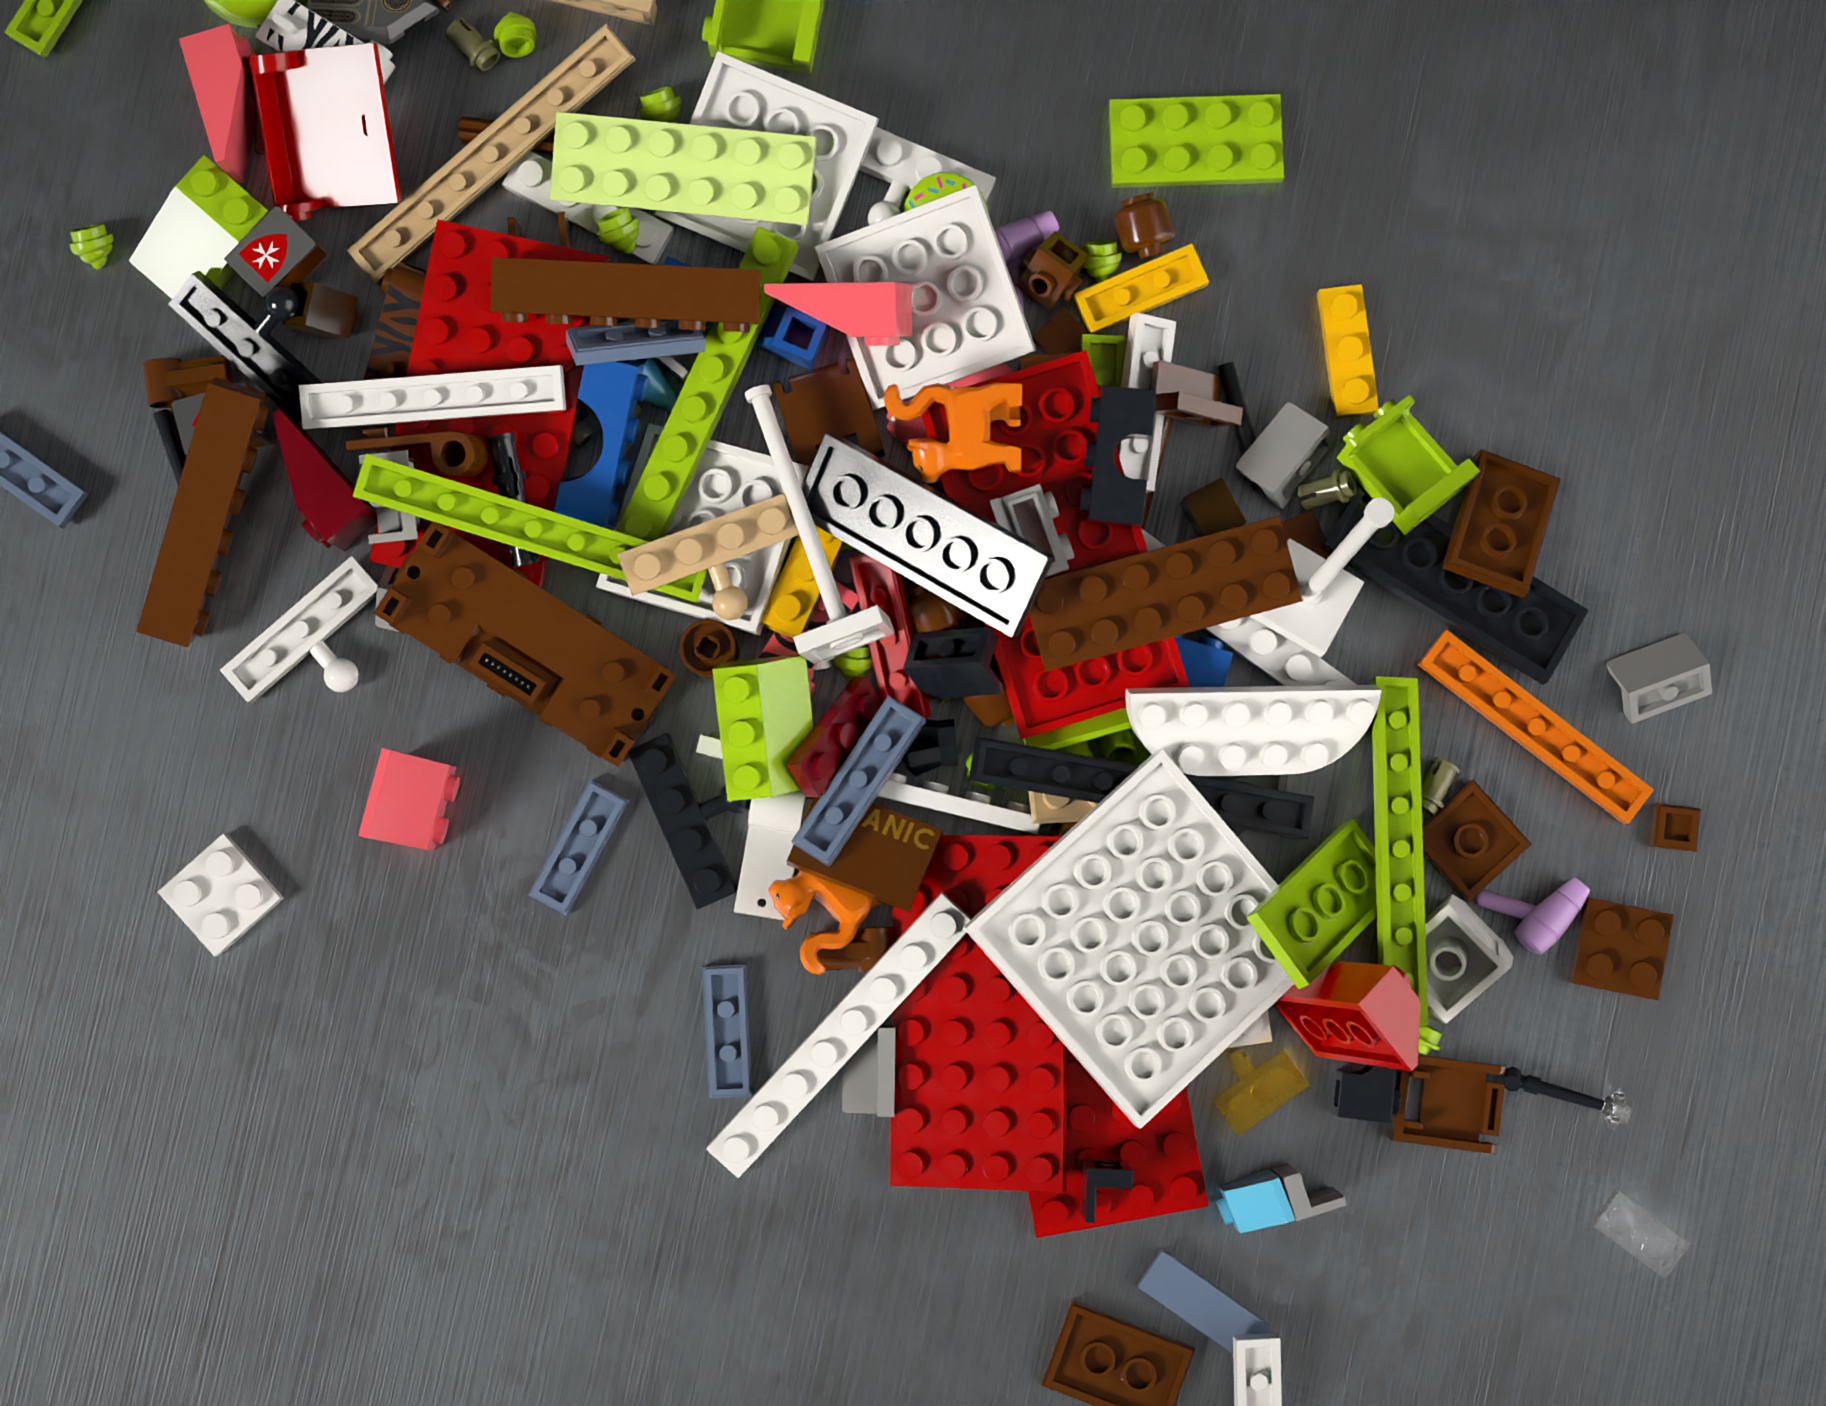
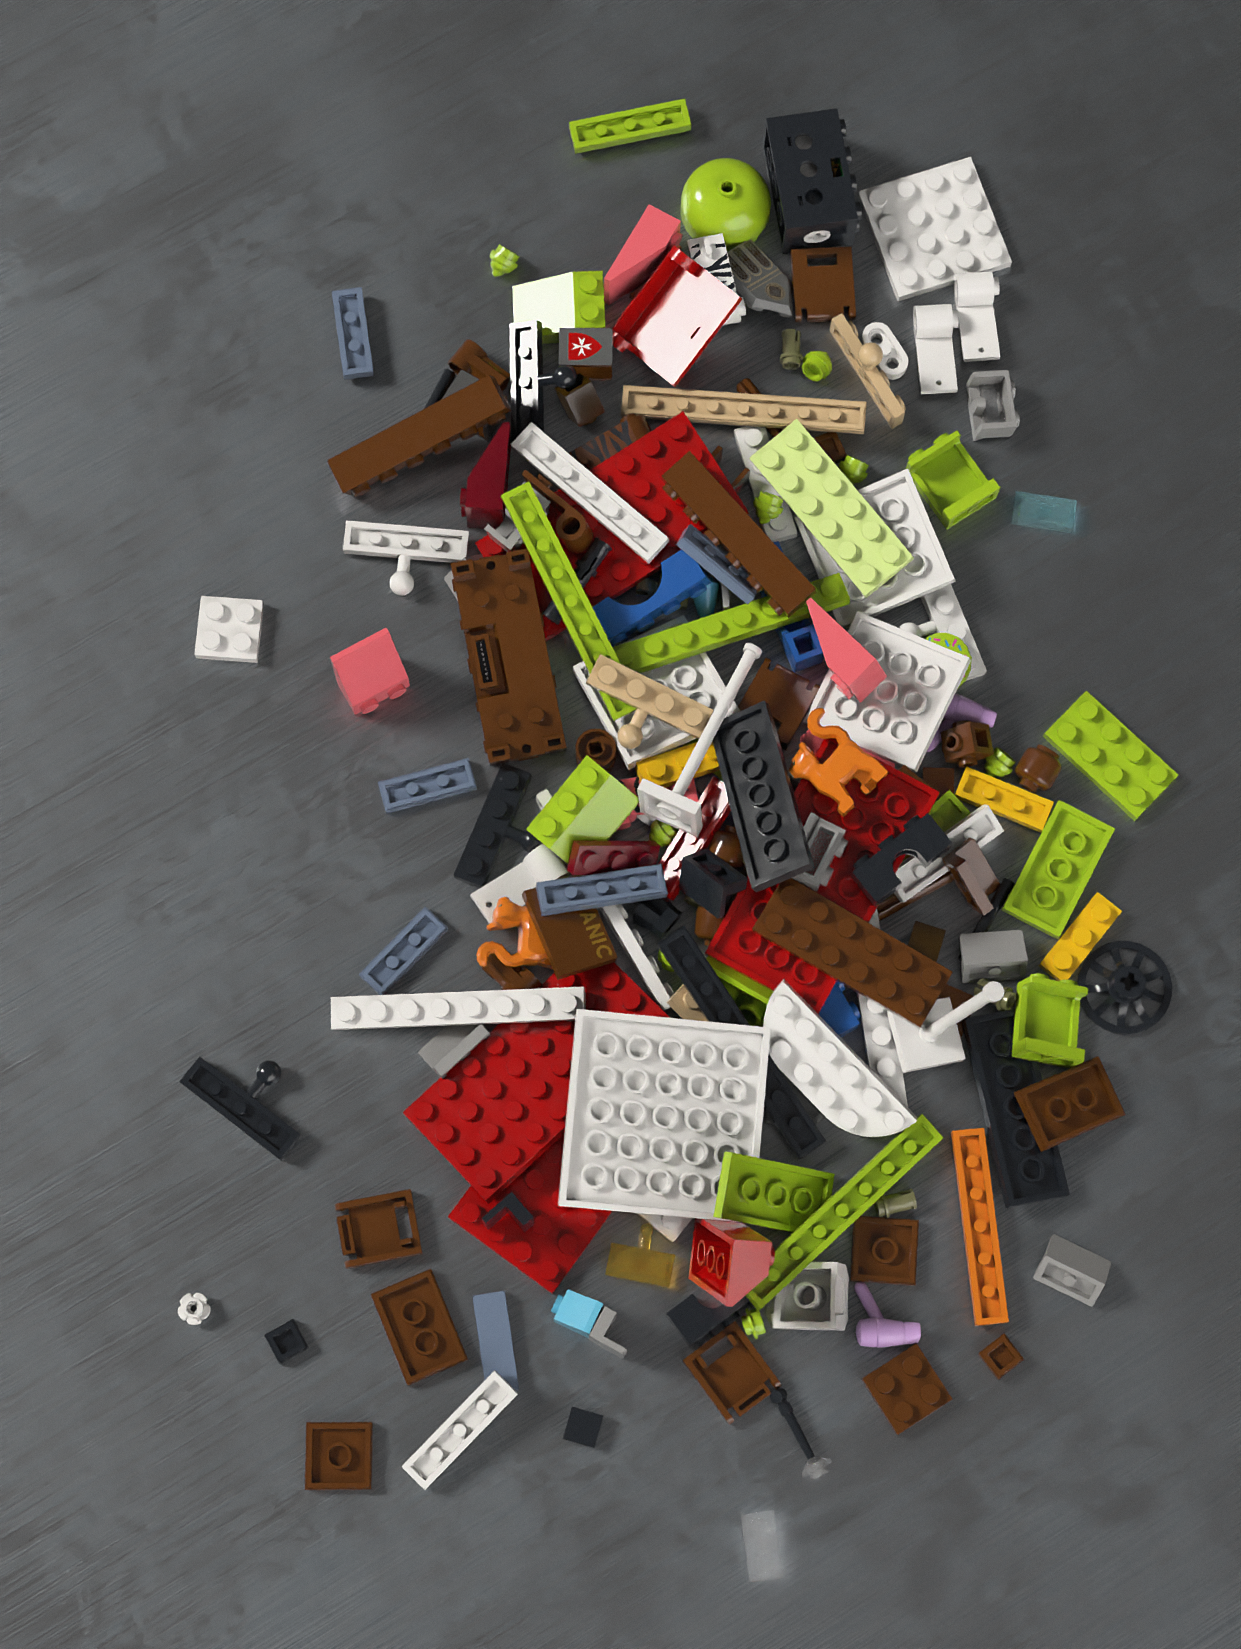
camera: 45 degrees right, 10 degrees down
none -> black plate [179,1057,301,1161]
none -> reddish brown container [334,1189,423,1269]
none -> black tile [563,1407,603,1448]
none -> reddish brown tile [814,432,847,464]
none -> lime plate [1001,800,1115,940]
none -> black wheel [1077,941,1172,1035]

